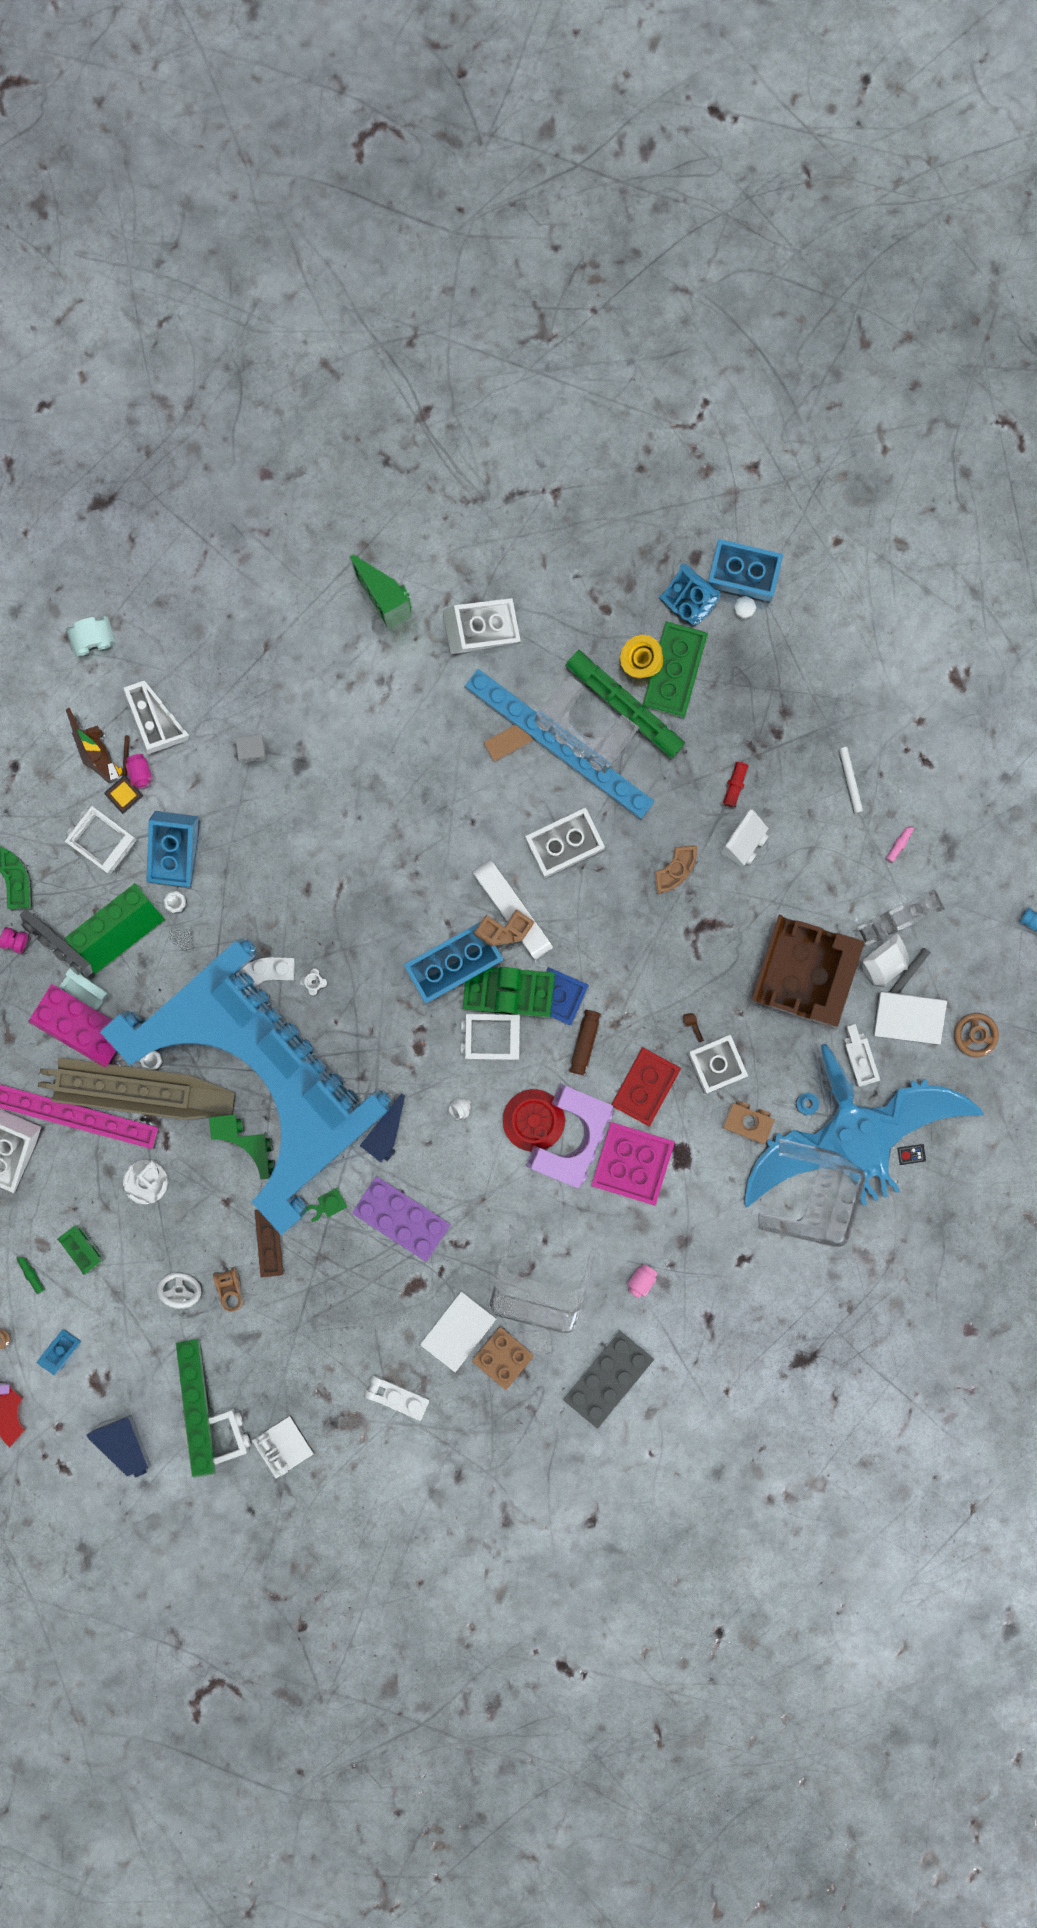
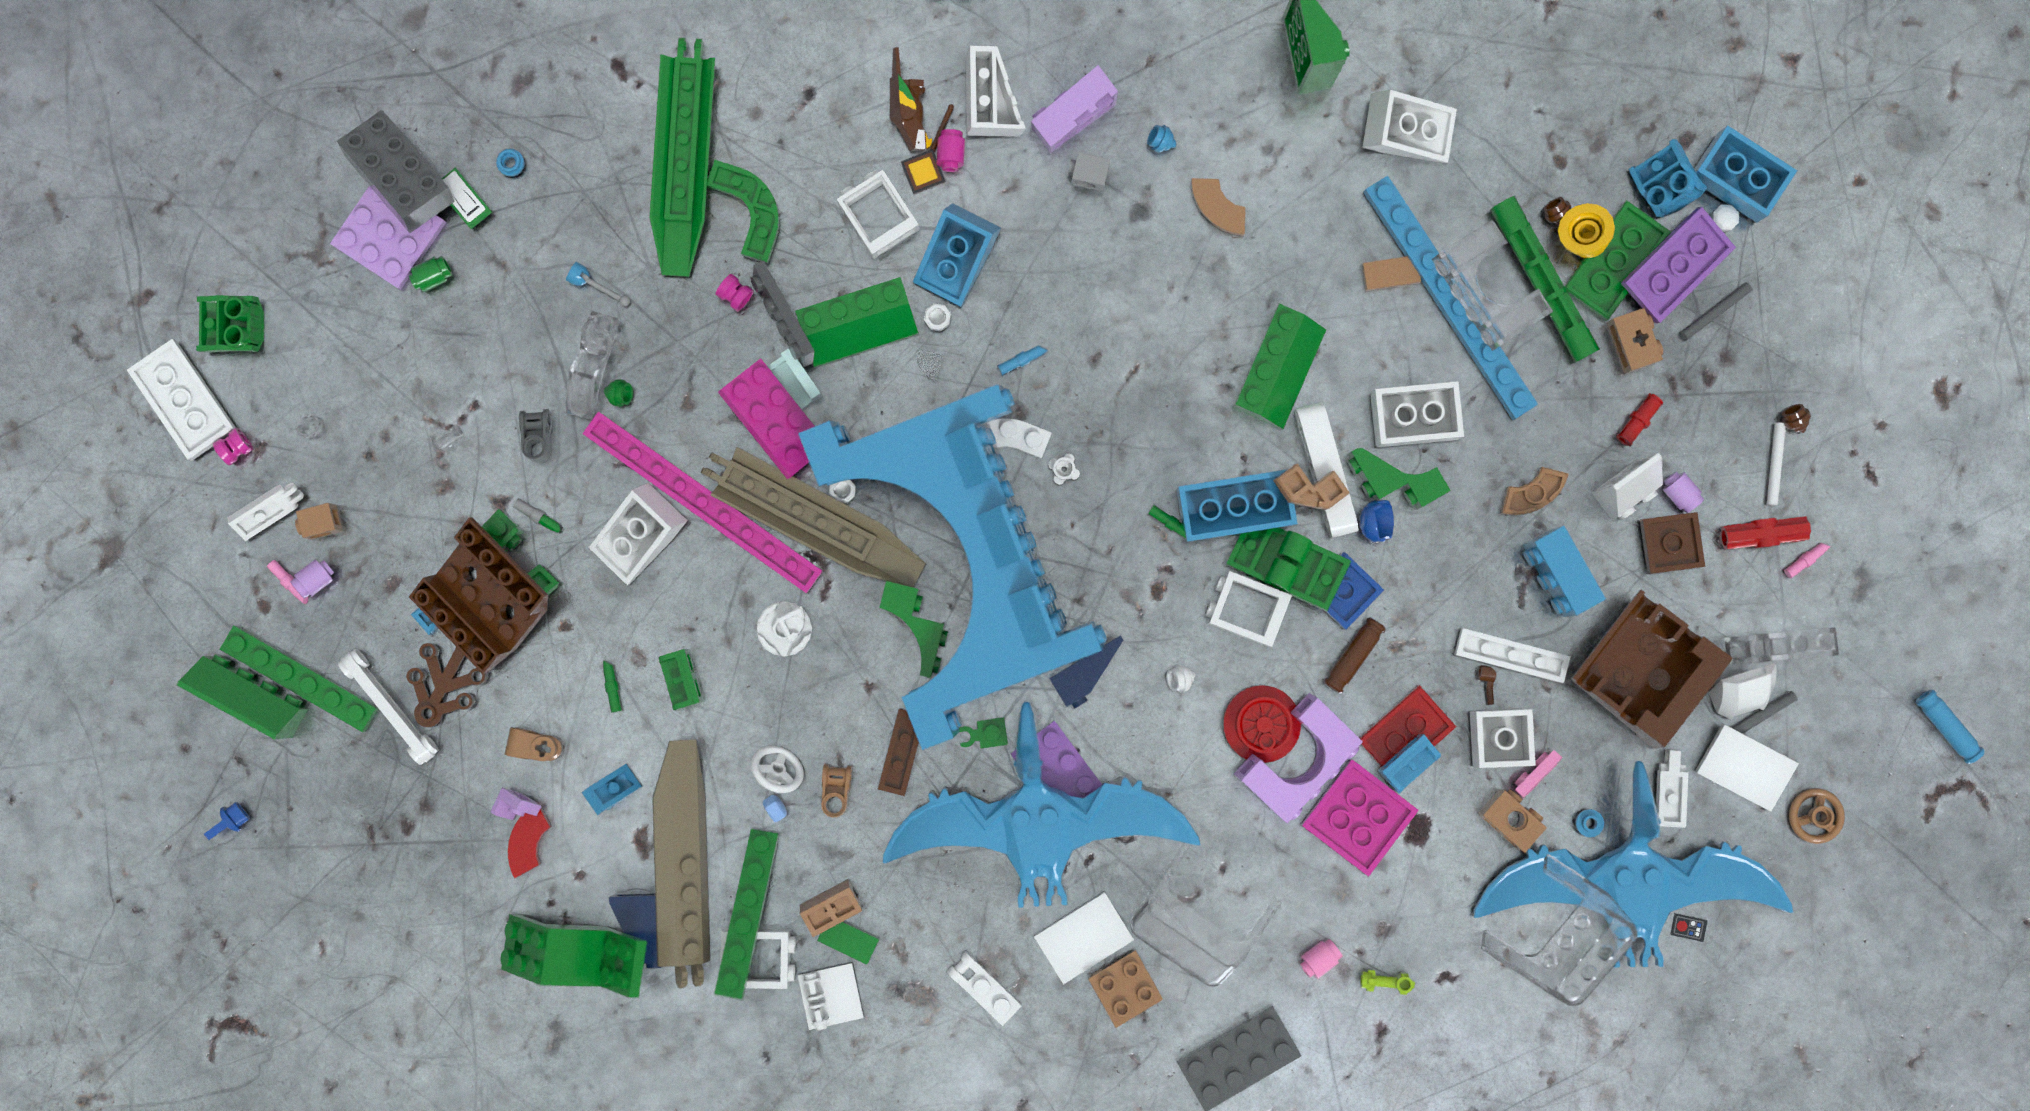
camera: 25 degrees right, 0 degrees up
none -> green bracket [500,914,647,998]
none -> dark tan hinge [652,739,710,989]
none -> light blue tile [762,794,787,823]
none -> medium nougat hinge [800,879,862,937]
none -> green tile [817,921,879,965]
none -> dark azure animal [883,702,1200,908]
none -> dark azure piece [997,345,1048,375]
none -> lavender wedge [1031,65,1118,153]
none -> dark azure plate [1147,125,1176,153]
none -> green piece [1148,505,1186,538]
none -> medium nougat tile [1191,178,1246,236]
none -> green slope [1233,303,1326,430]
none -> green arch [1347,448,1451,509]
none -> blue hair [1359,500,1394,542]
none -> lime bar [1360,969,1415,995]
none -> dark azure hinge [1378,734,1441,794]
none -> white plate [1454,628,1571,683]
none -> bright pink plate [1514,750,1562,800]
none -> dark azure brick [1523,526,1606,617]
none -> reddish brown plate [1544,197,1571,225]
none -> medium nougat brick [1606,308,1663,374]
none -> medium lavender plate [1621,207,1736,323]
none -> reddish brown plate [1640,512,1706,574]
none -> lavender brick [1663,471,1704,513]
none -> dark grey bar [1680,282,1753,340]
none -> red piece [1720,516,1811,550]
none -> reddish brown plate [1782,404,1811,433]

